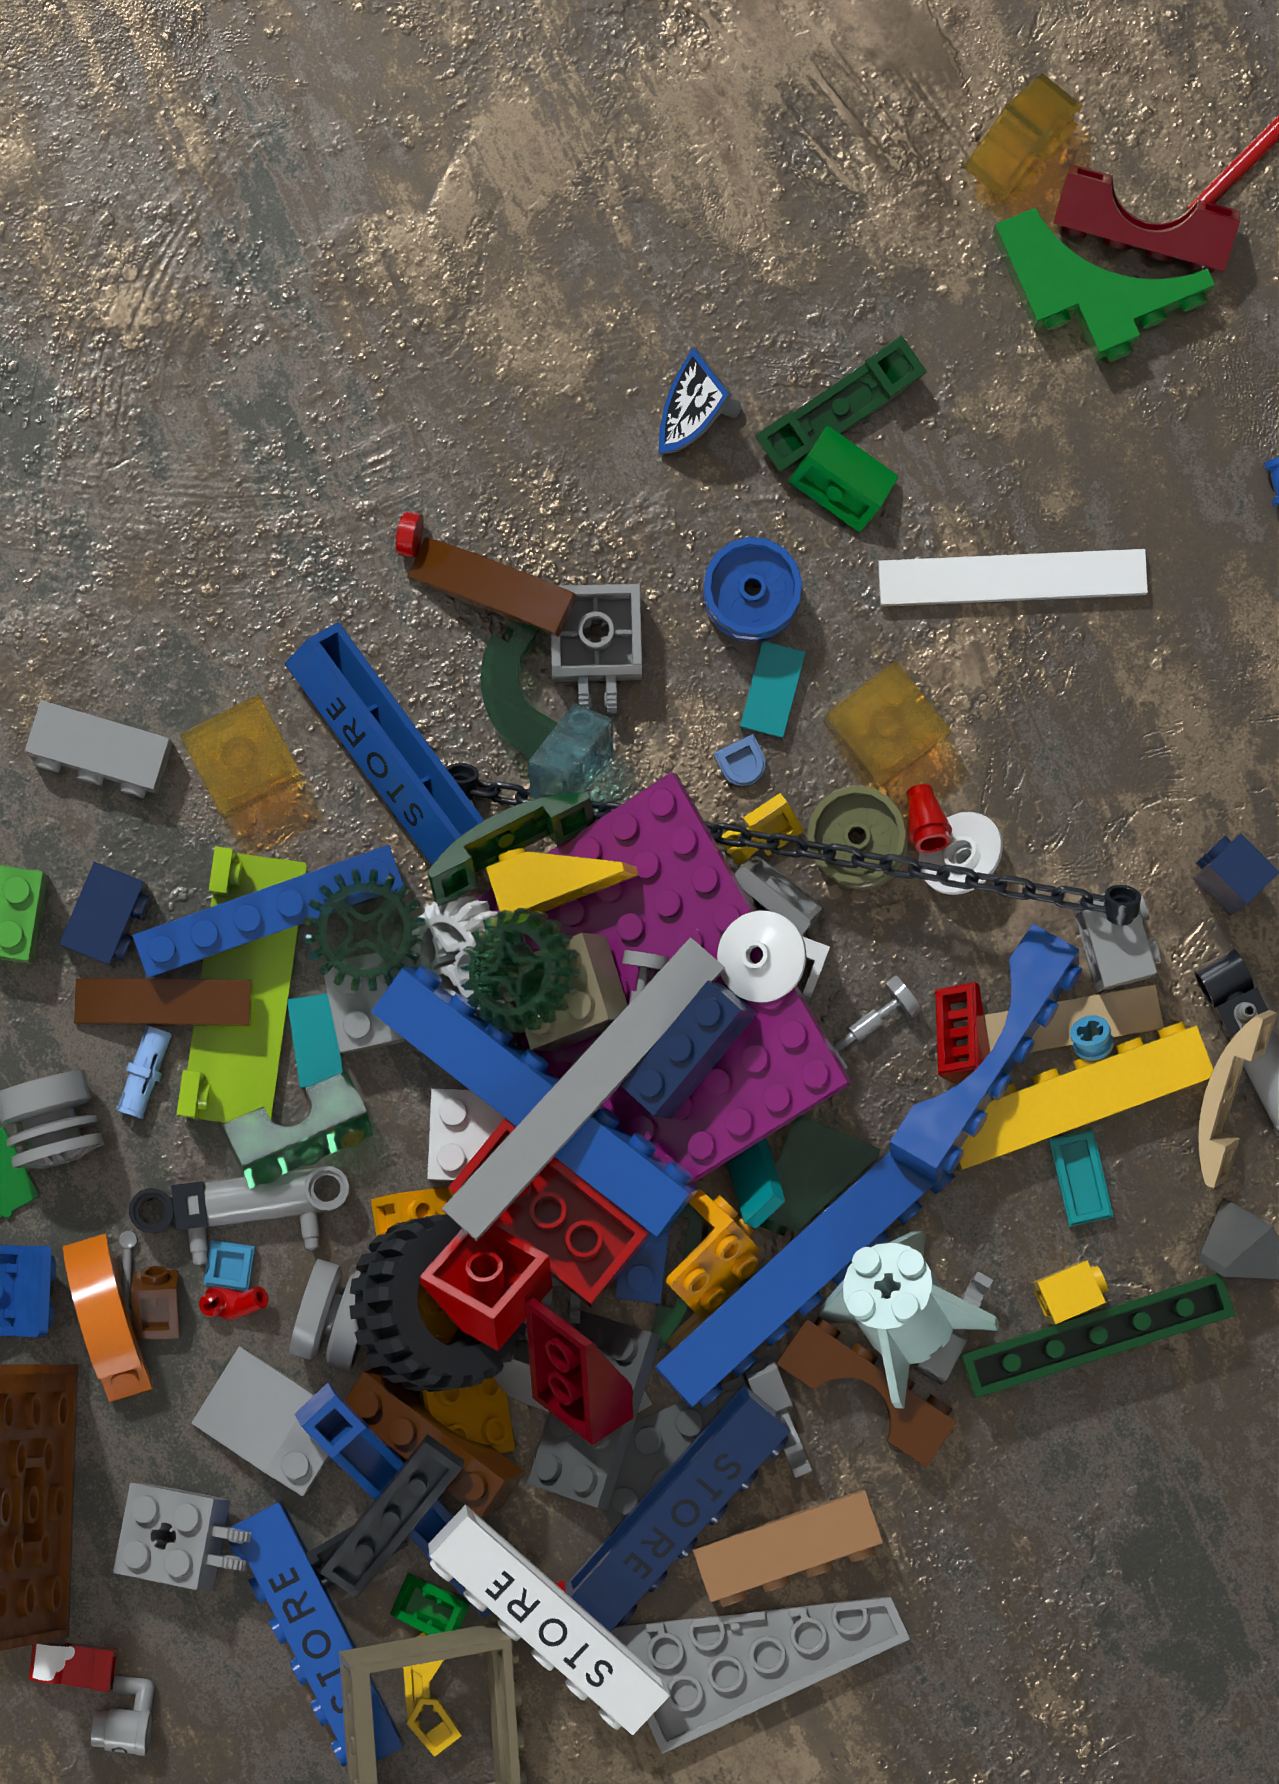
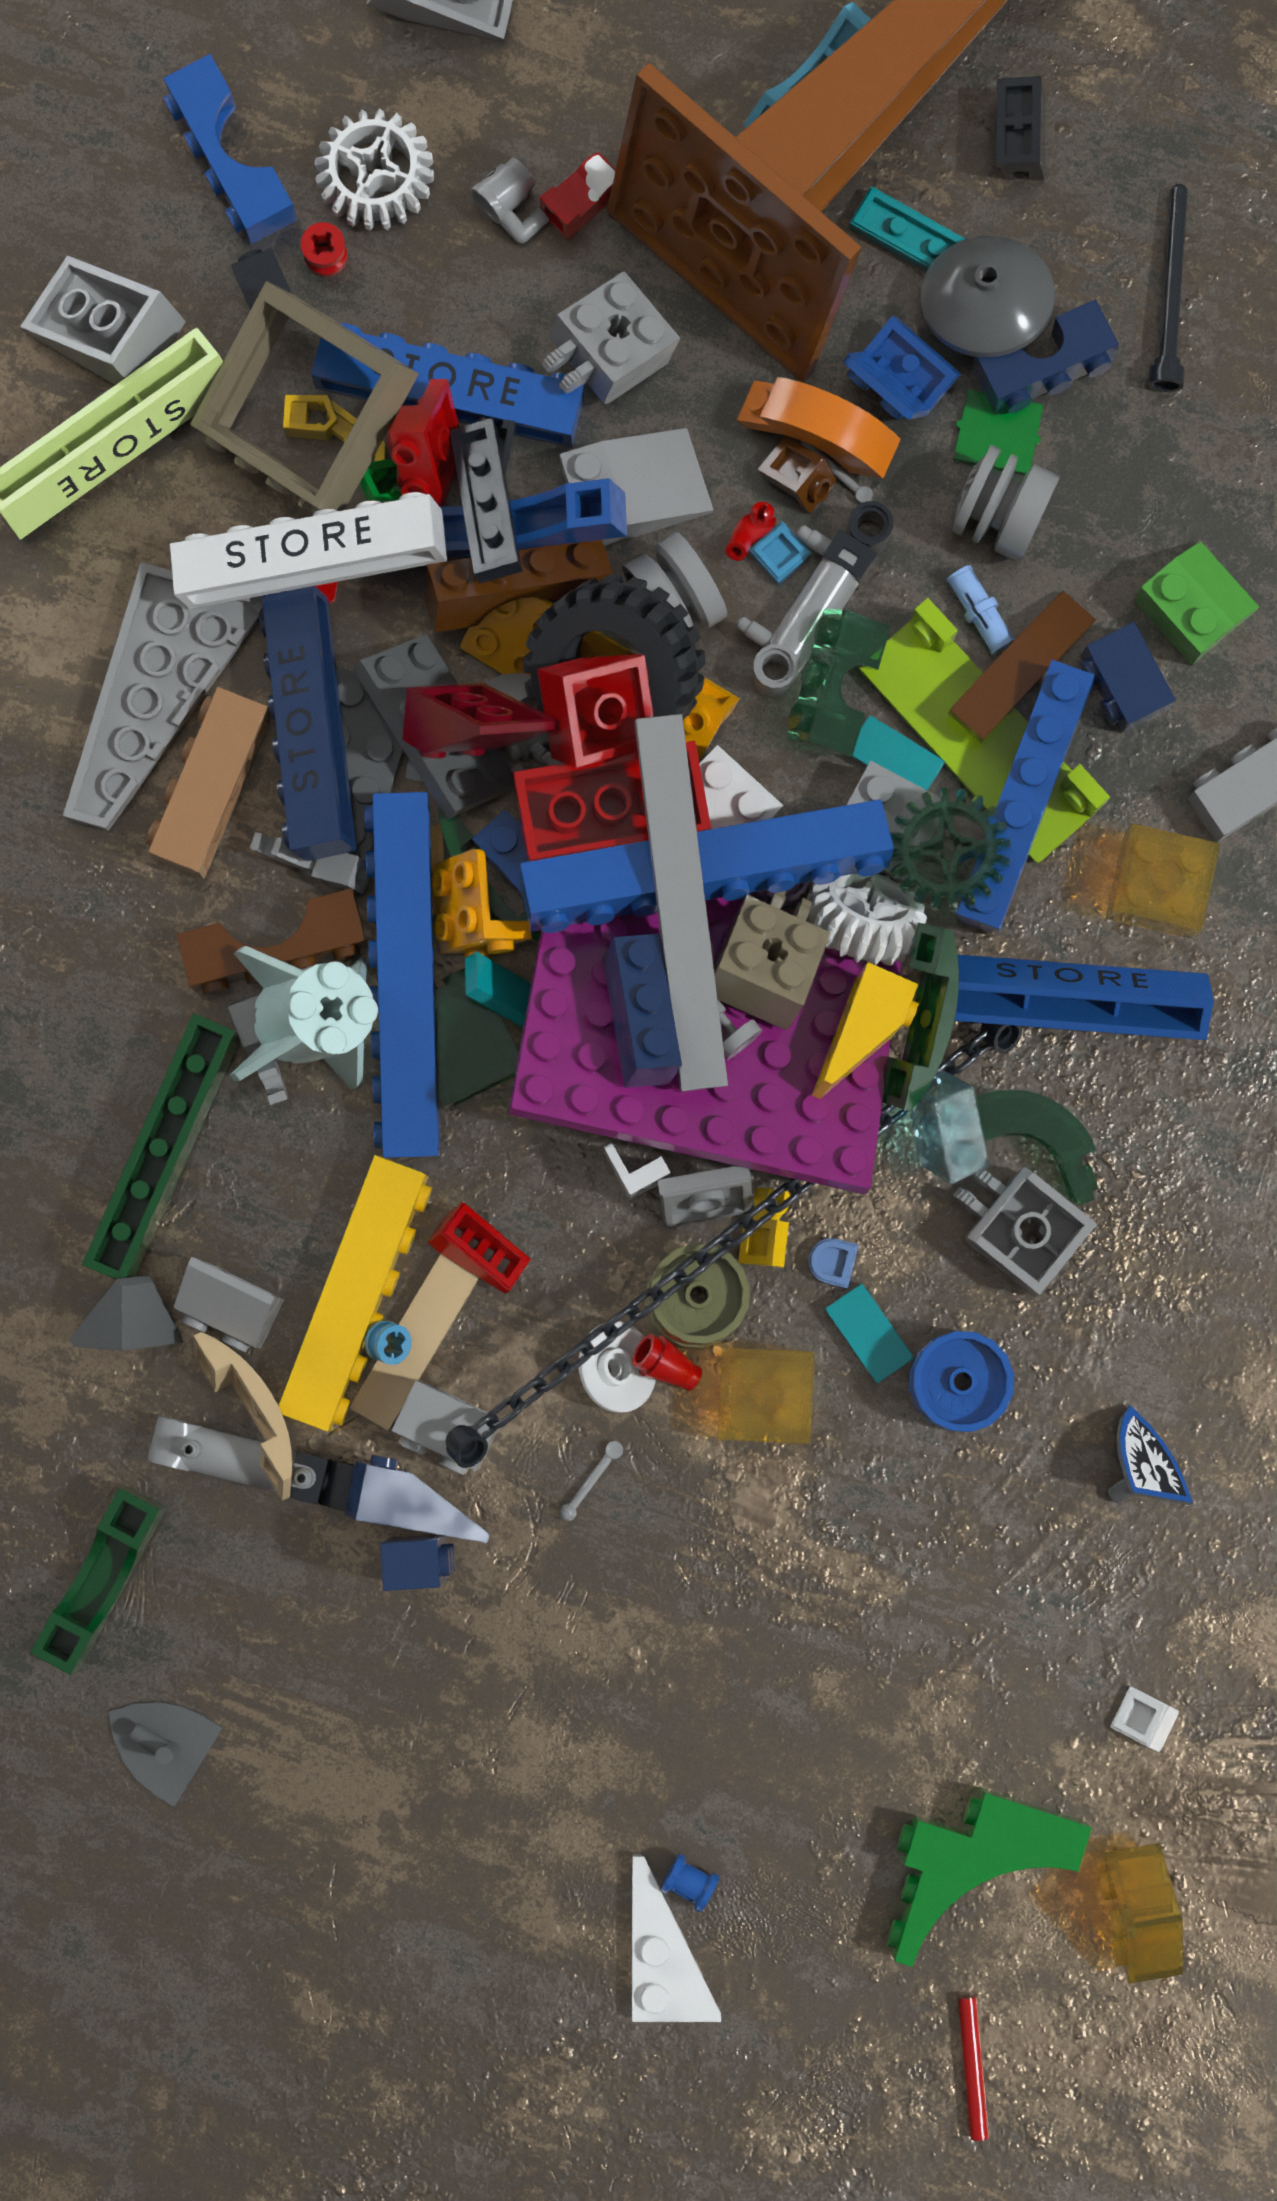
camera: 130 degrees right, 0 degrees up
red tile [395,511,424,558] -> none
reddish brown slope [407,537,577,637] -> none
clear green gear [459,908,581,1033] -> none
white dish [717,911,806,1003] -> none
dark green slope [755,335,927,473] -> none
green panel [788,426,898,533] -> none
light grey wheel [828,975,923,1070] -> none
white tile [878,549,1148,607] -> none
blue arch [890,923,1082,1183] -> none
yellow brick [1030,1260,1109,1325] -> none
teal tile [1048,1129,1114,1227] -> none
dark red arch [1053,164,1240,274] -> none
none -> light grey slope [174,1257,285,1352]
none -> slope [345,1455,489,1543]
none -> red plate [387,379,459,507]
none -> light grey hinge [559,1441,623,1522]
none -> white slope [1110,1686,1179,1752]

